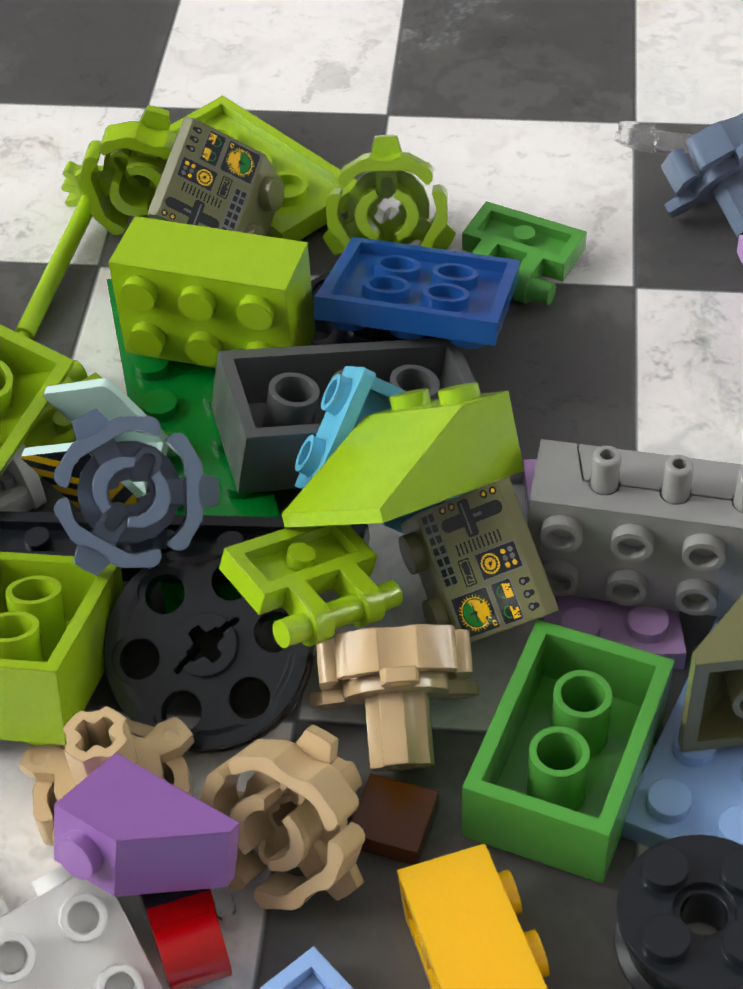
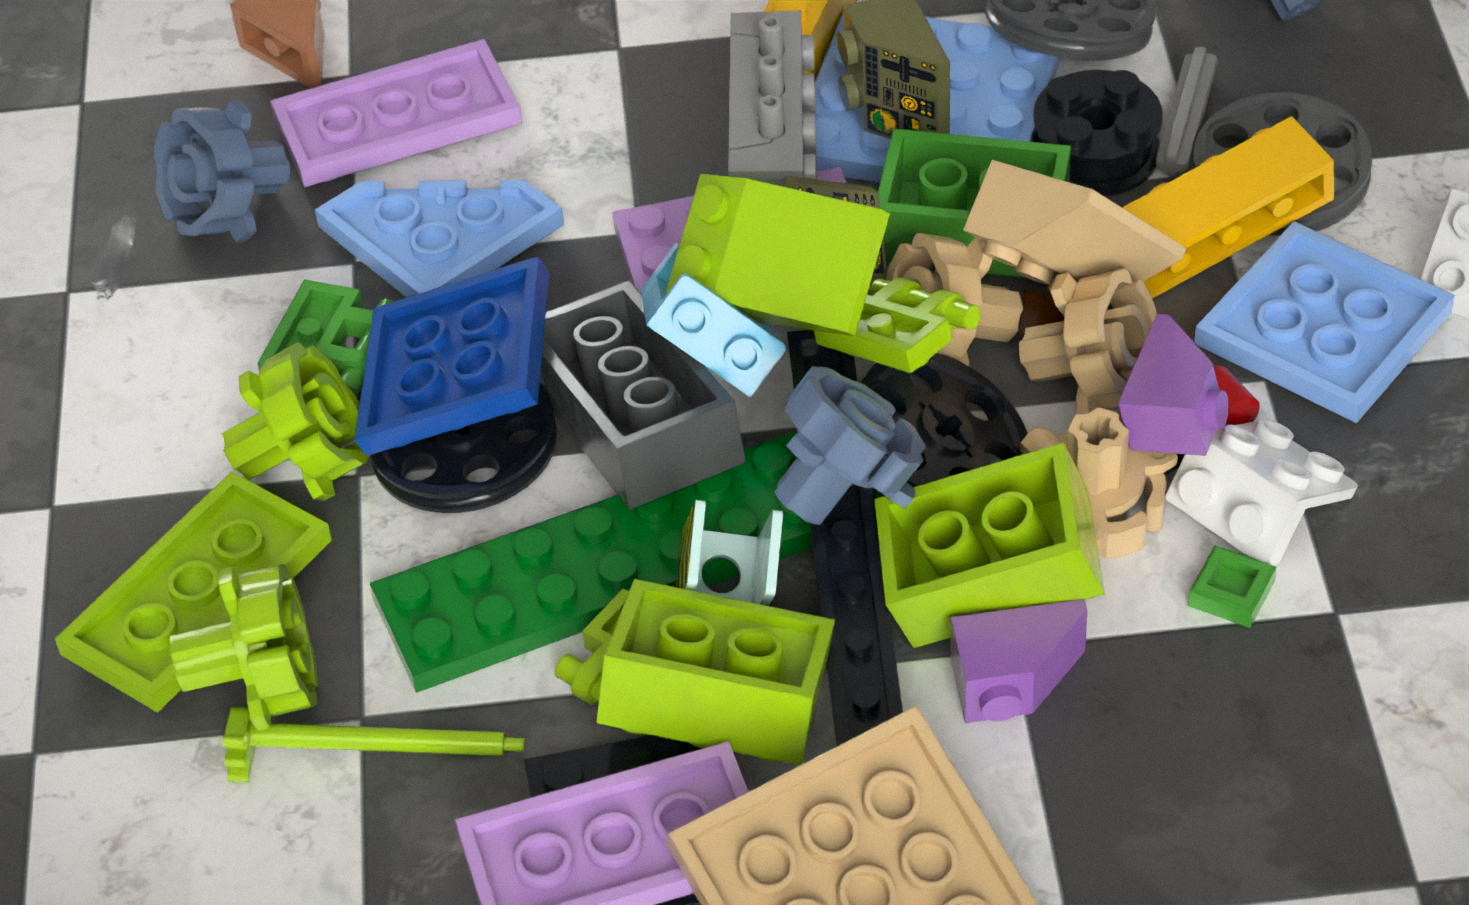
camera: 100 degrees left, 0 degrees up
lime brick [108,216,316,368] -> none
slope [147,117,285,236] -> none
none -> light blue plate [315,180,564,298]
none -> tan slope [963,160,1186,291]

